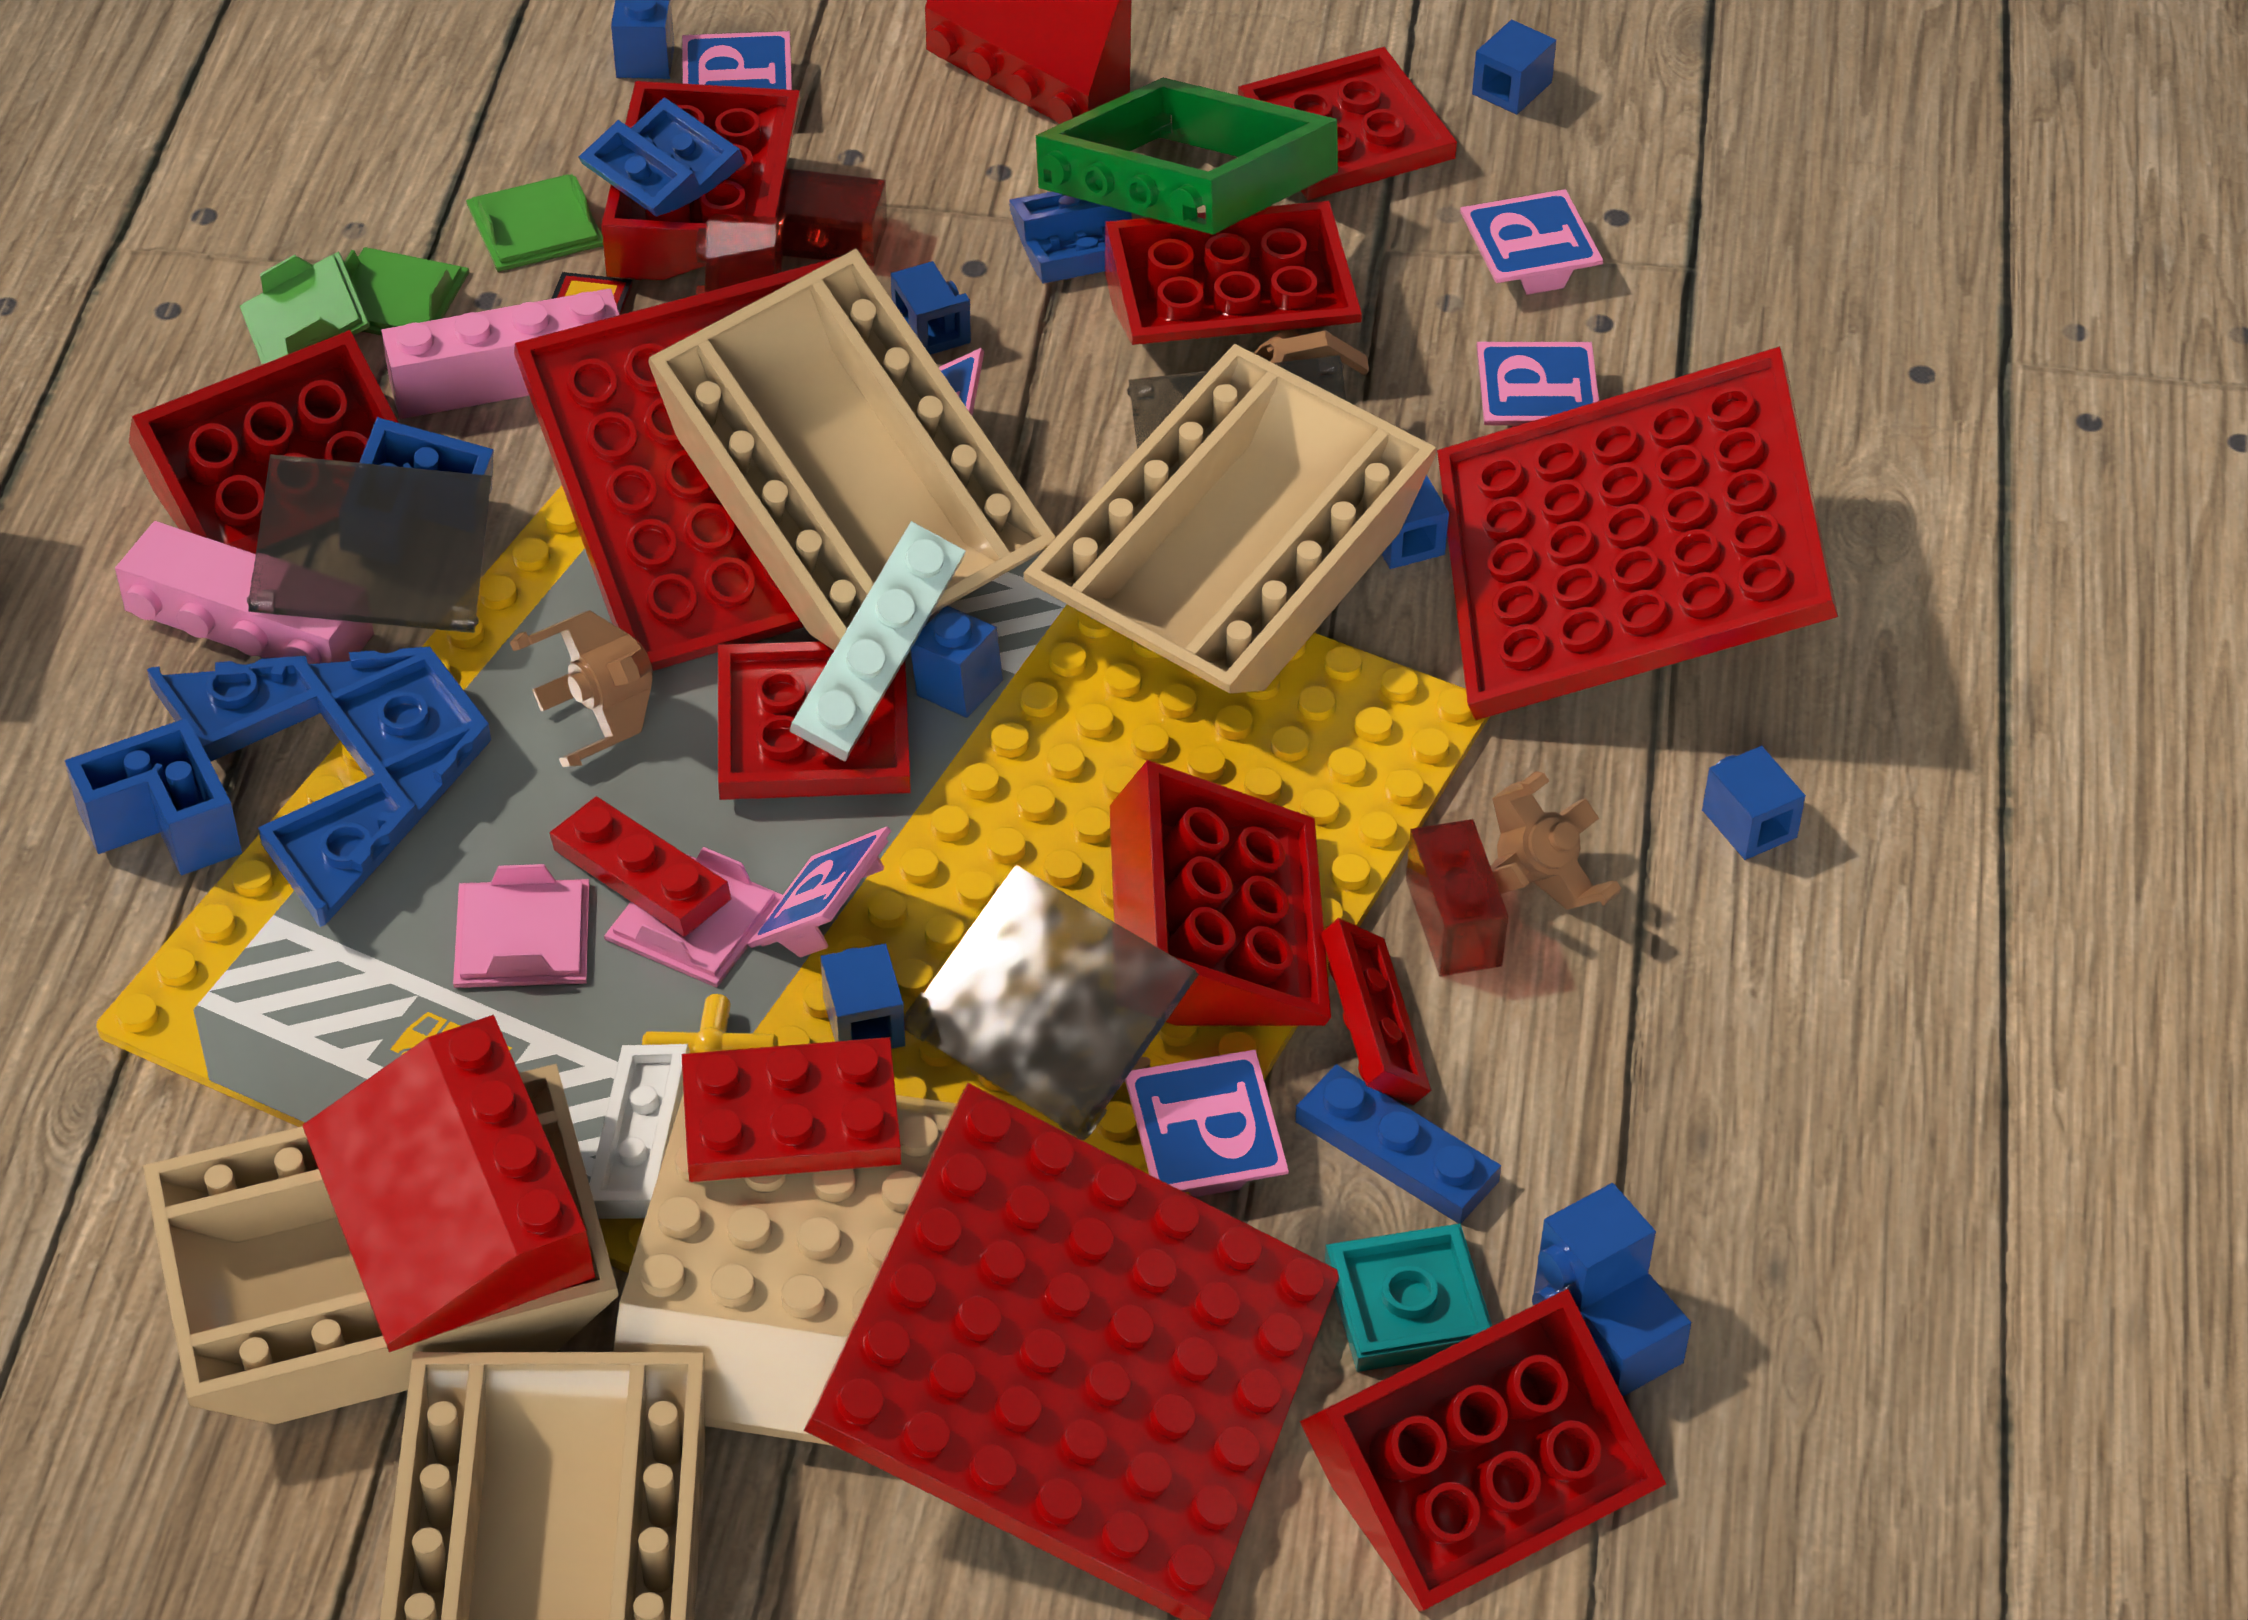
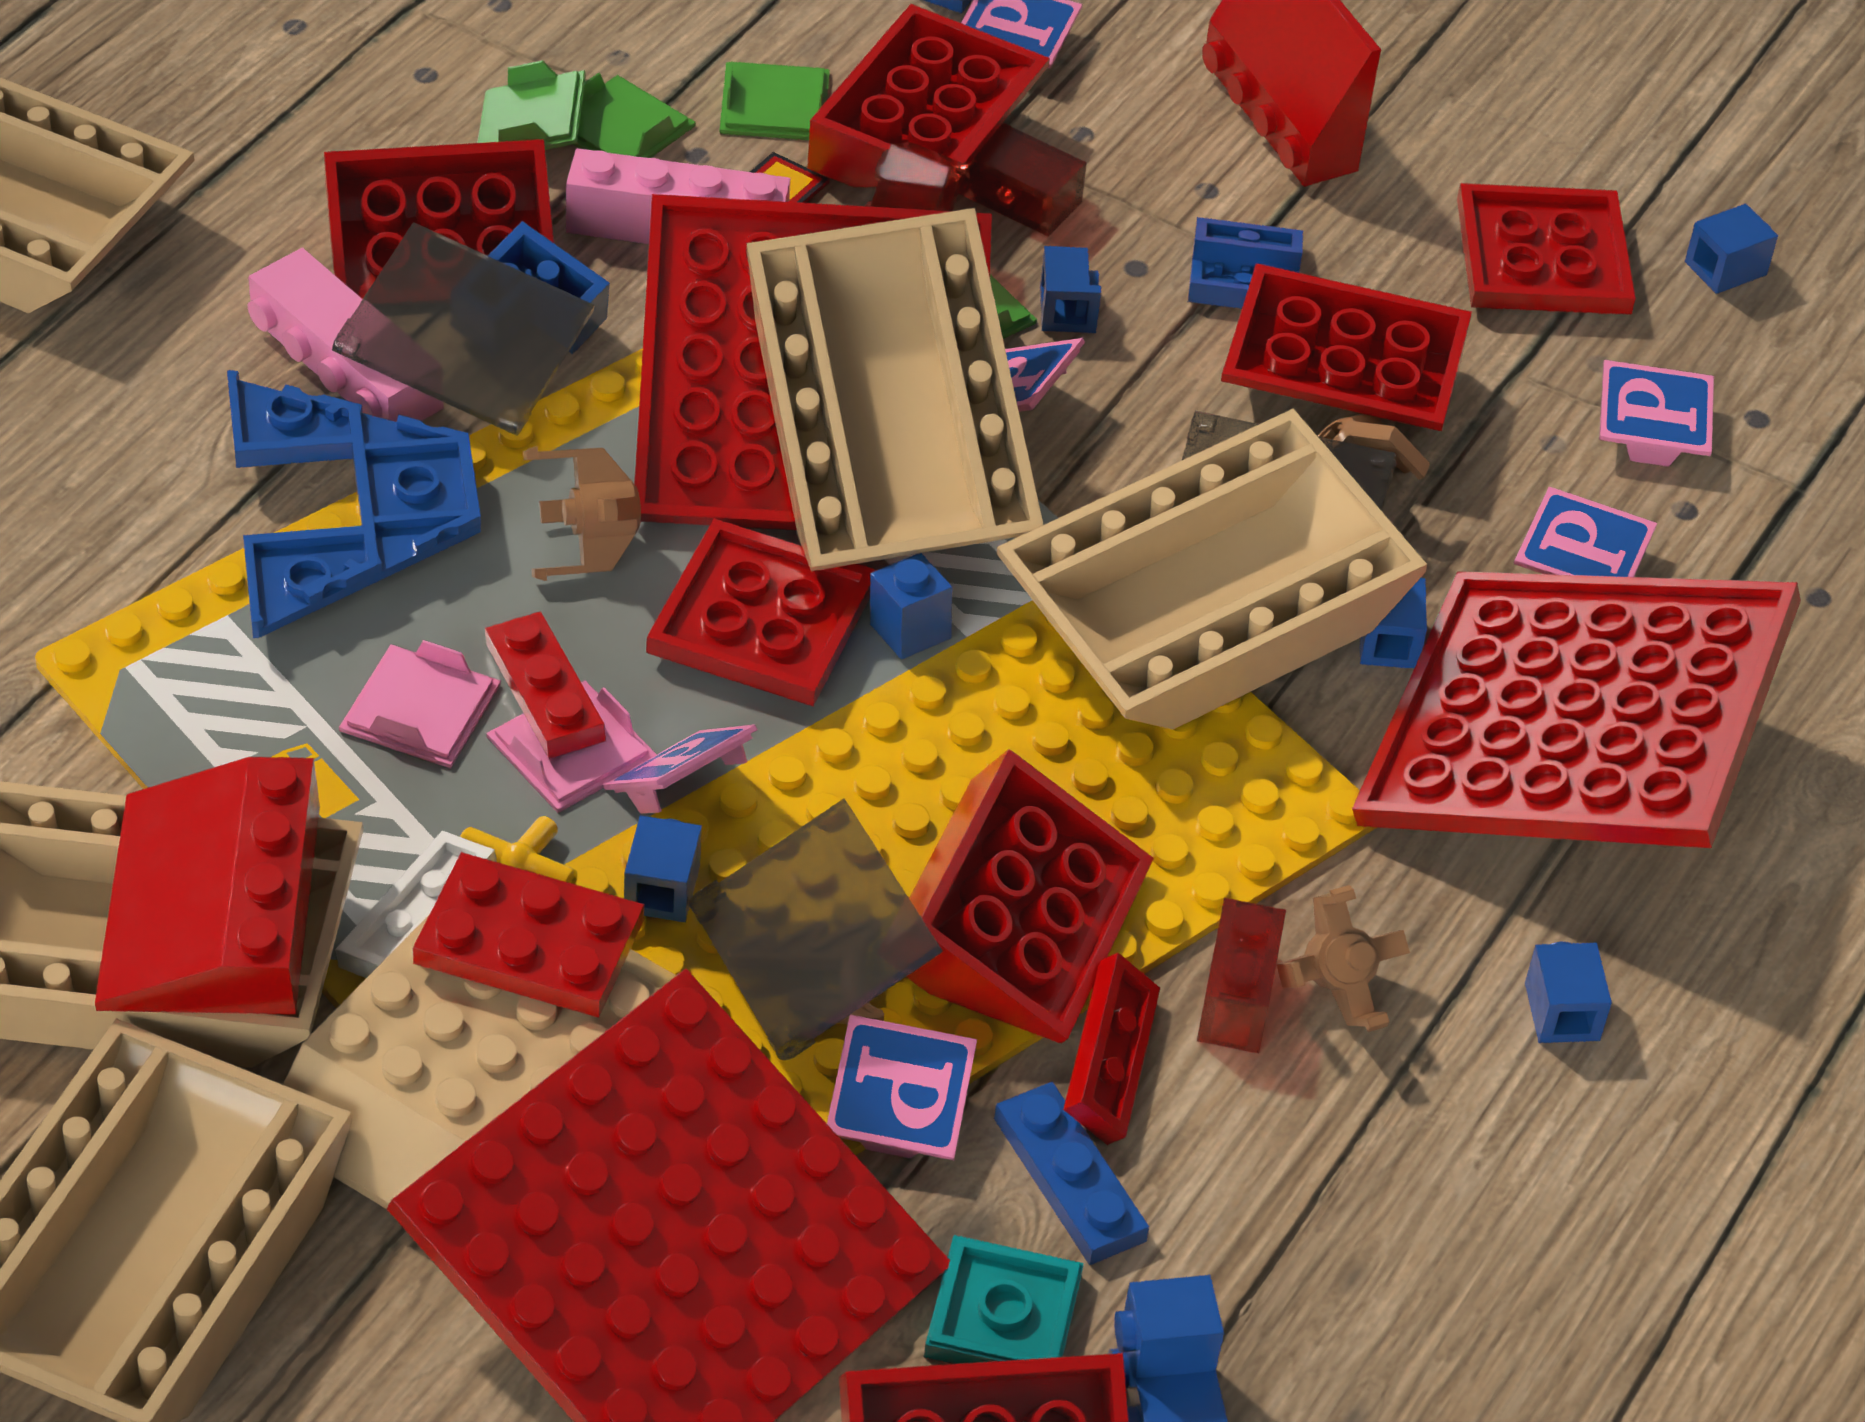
camera: 20 degrees right, 0 degrees up
blue brick [64,717,242,876] -> none
blue slope [578,97,745,216] -> none
light aqua plate [790,521,966,761] -> none
green window [1036,77,1338,234] -> none

